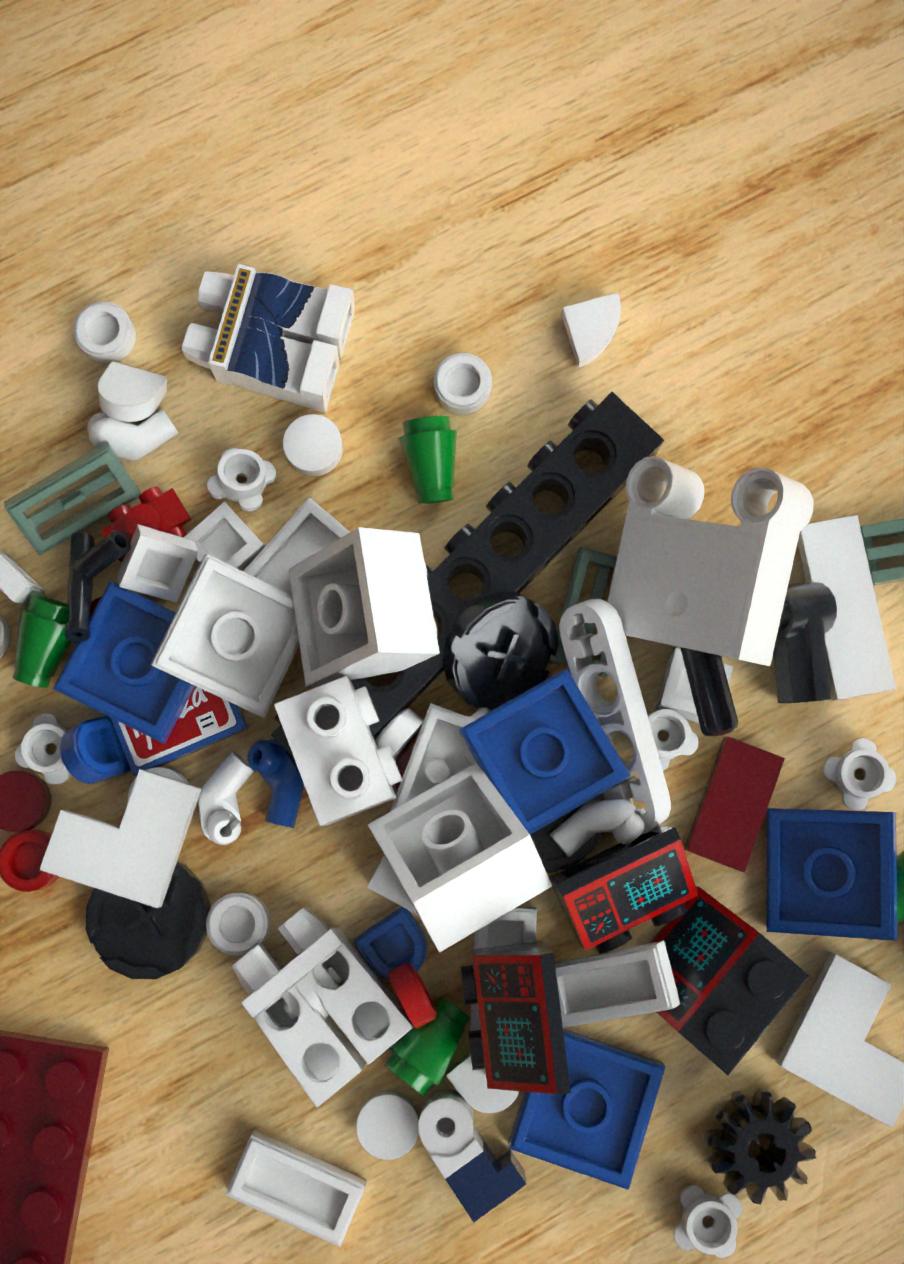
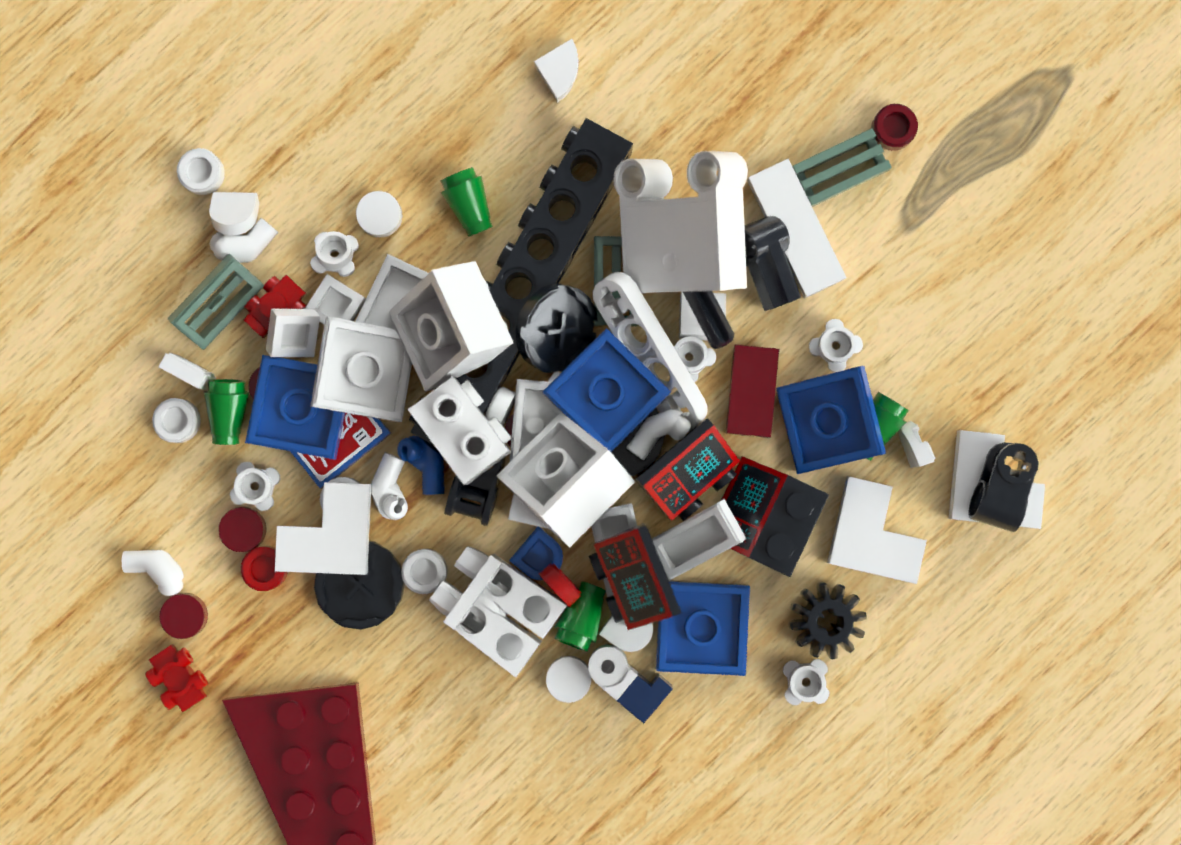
camera: 15 degrees left, 5 degrees up
blue tile [60,716,131,784] -> none
black piece [65,531,131,642] -> none
white hips [182,264,355,413] -> none
white tile [225,1130,367,1247] -> none
white tile [434,353,492,415] -> none
none -> black piece [444,457,505,527]

